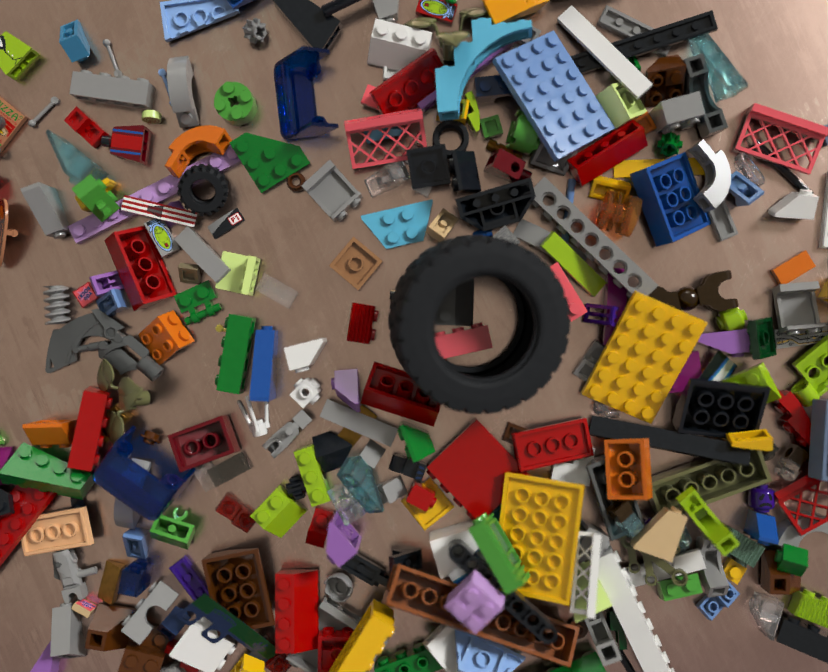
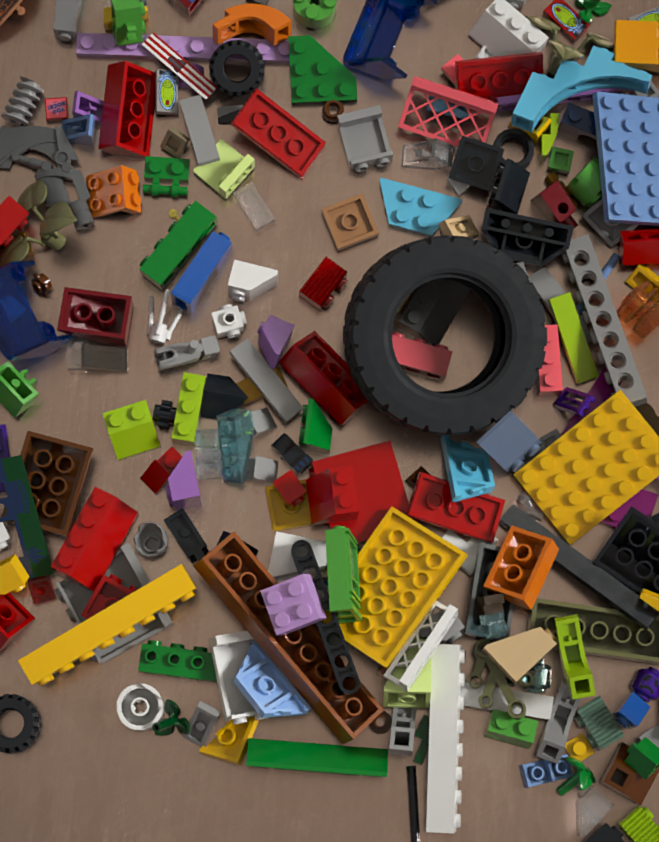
camera: 15 degrees right, 10 degrees down
clear red slope [215,493,256,533] -> none
none -> red tile [230,88,326,178]
none -> red slope [306,466,359,525]
none -> medium azure wing [440,435,495,502]
none -> sand blue slope [477,410,543,473]
none -> green plant [557,757,596,796]

